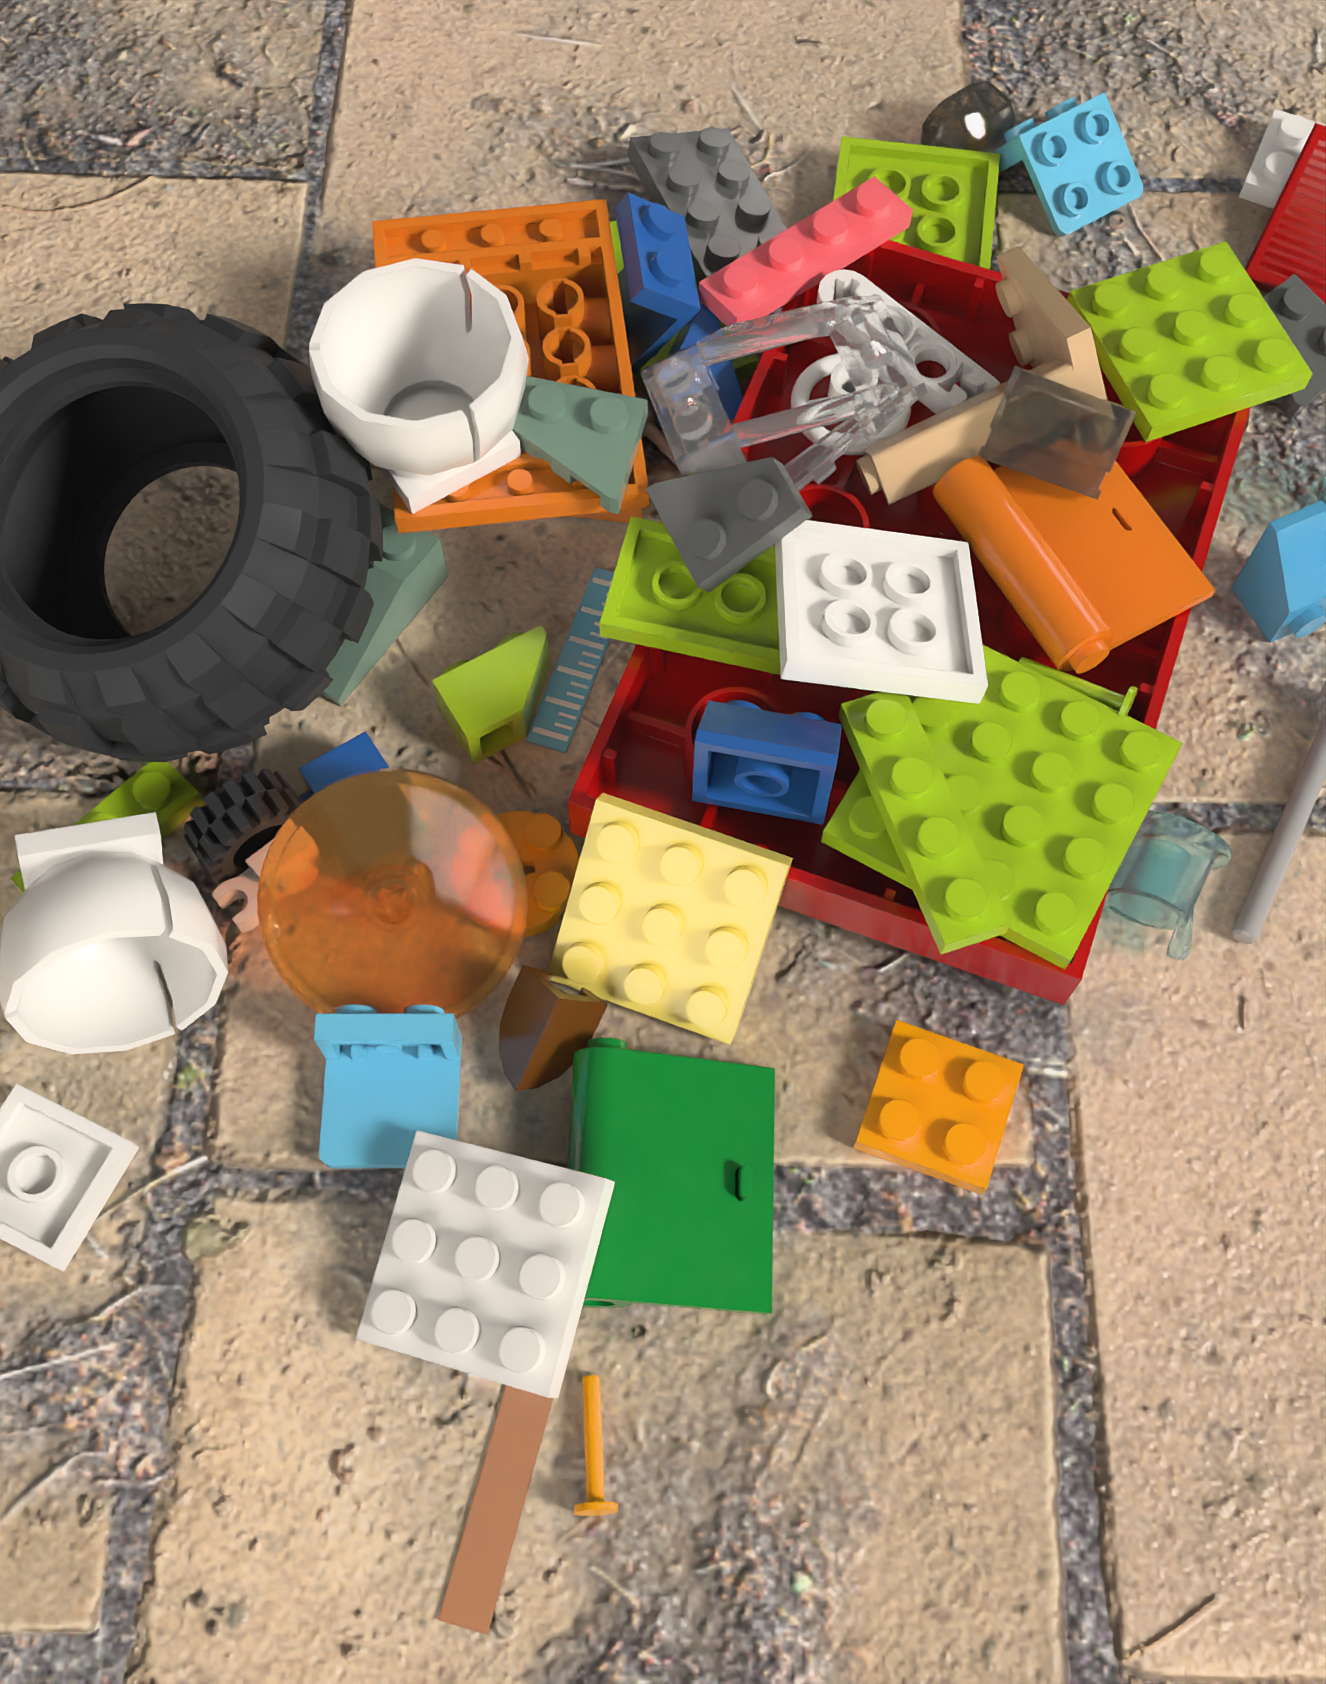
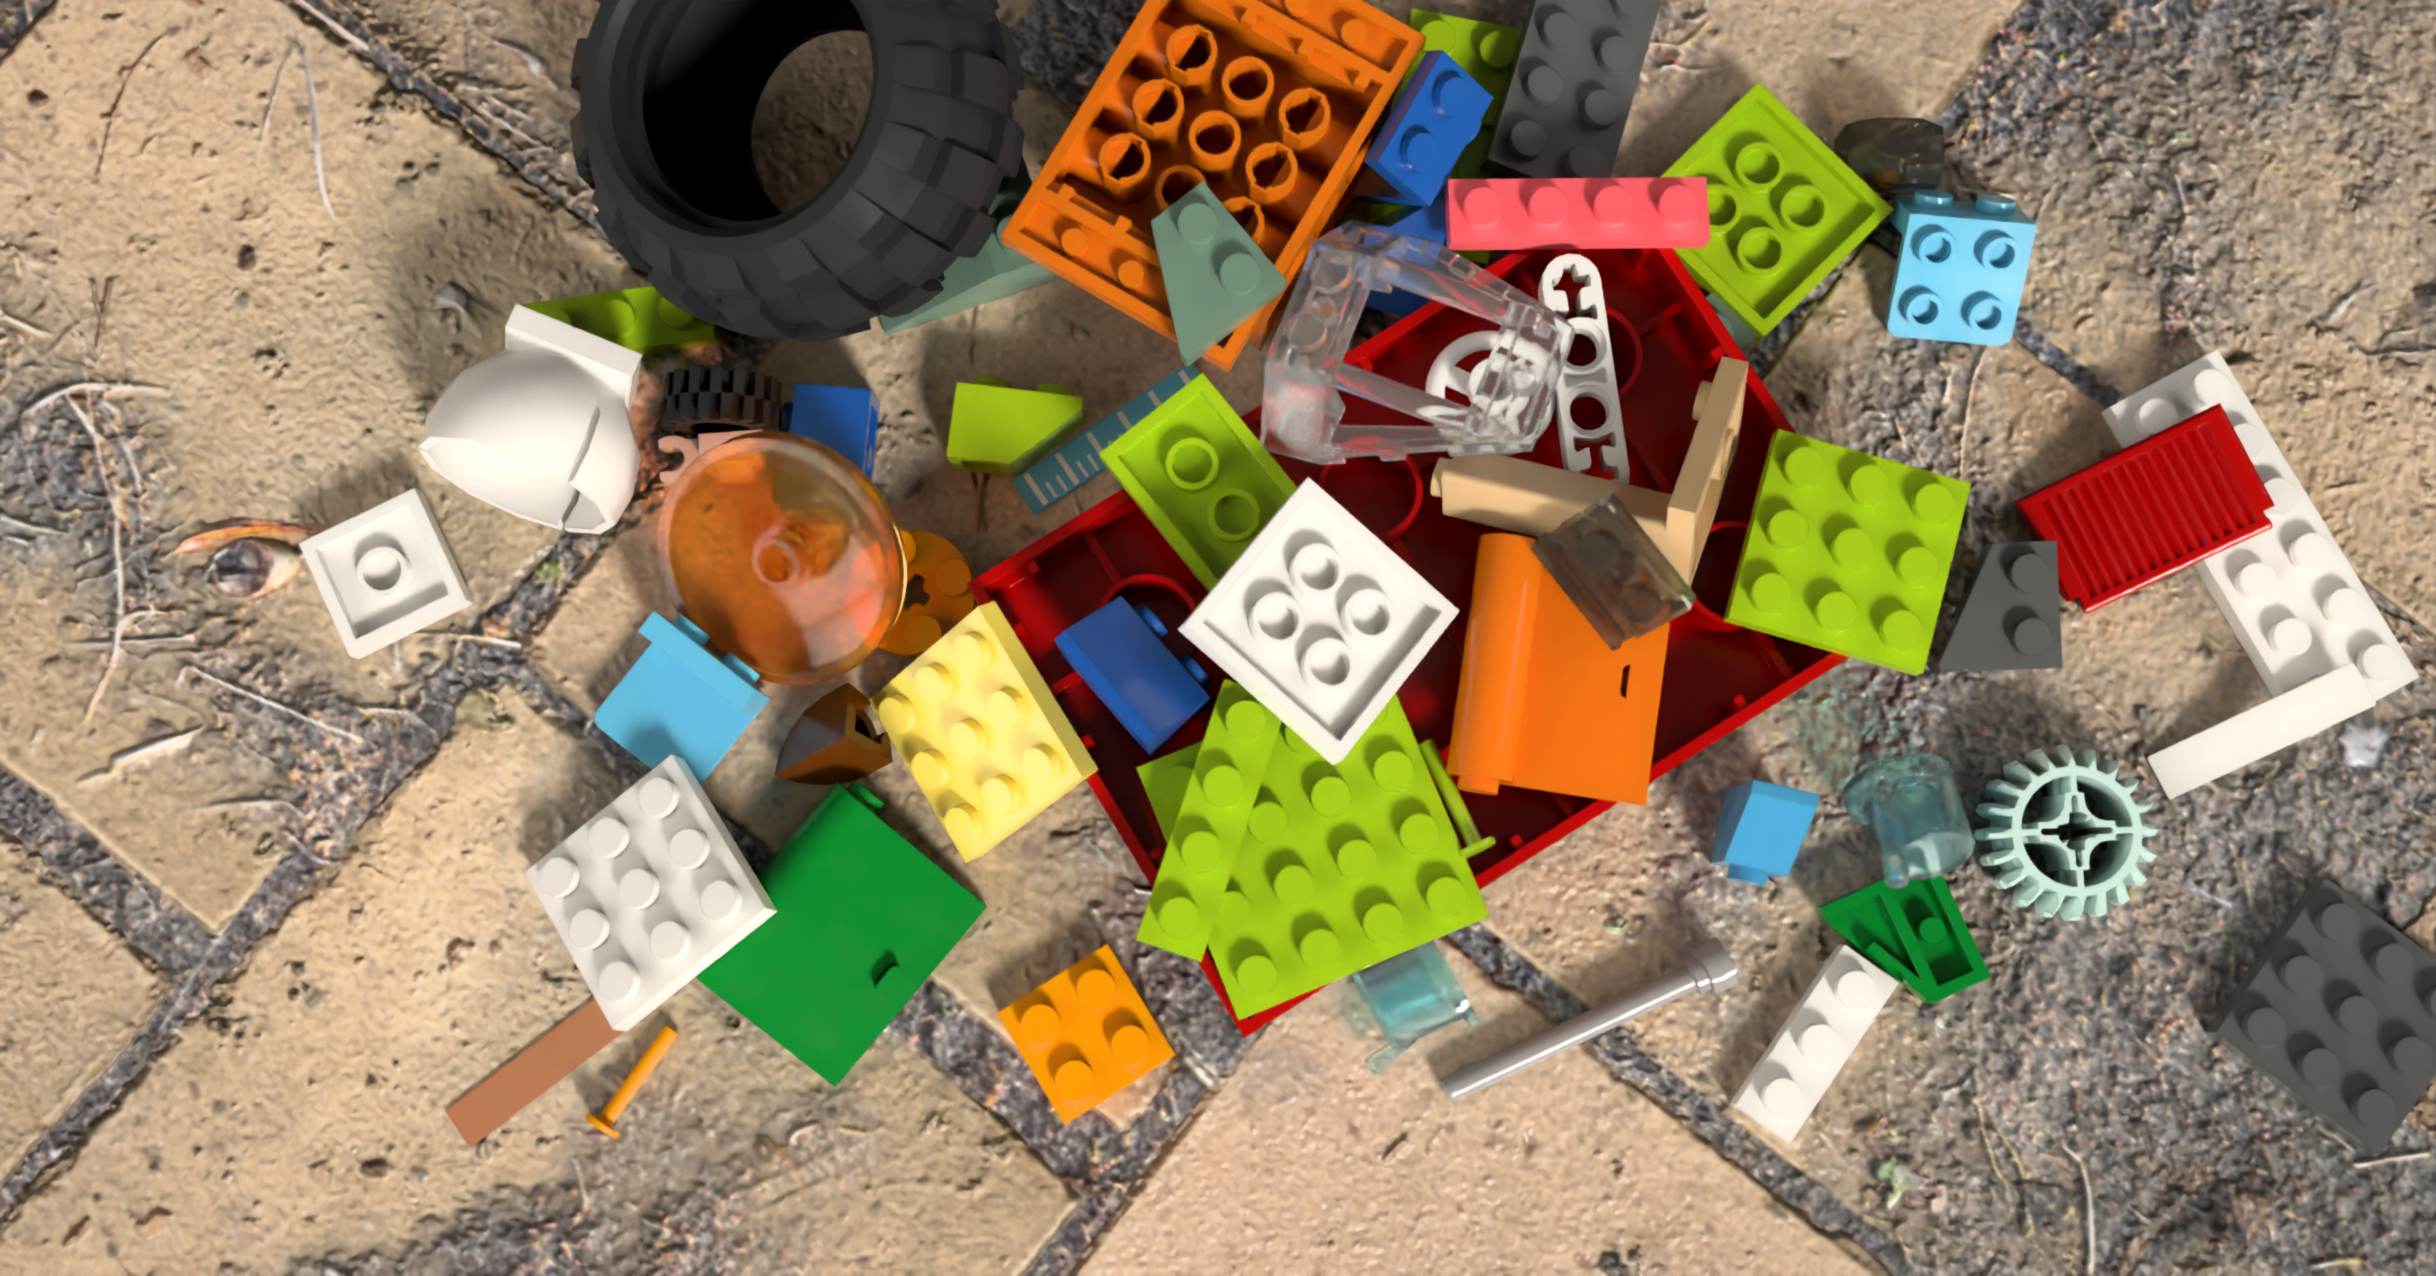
camera: 40 degrees right, 15 degrees up
white plate [309,258,529,514] -> none
dark grey wing [646,457,812,593] -> none

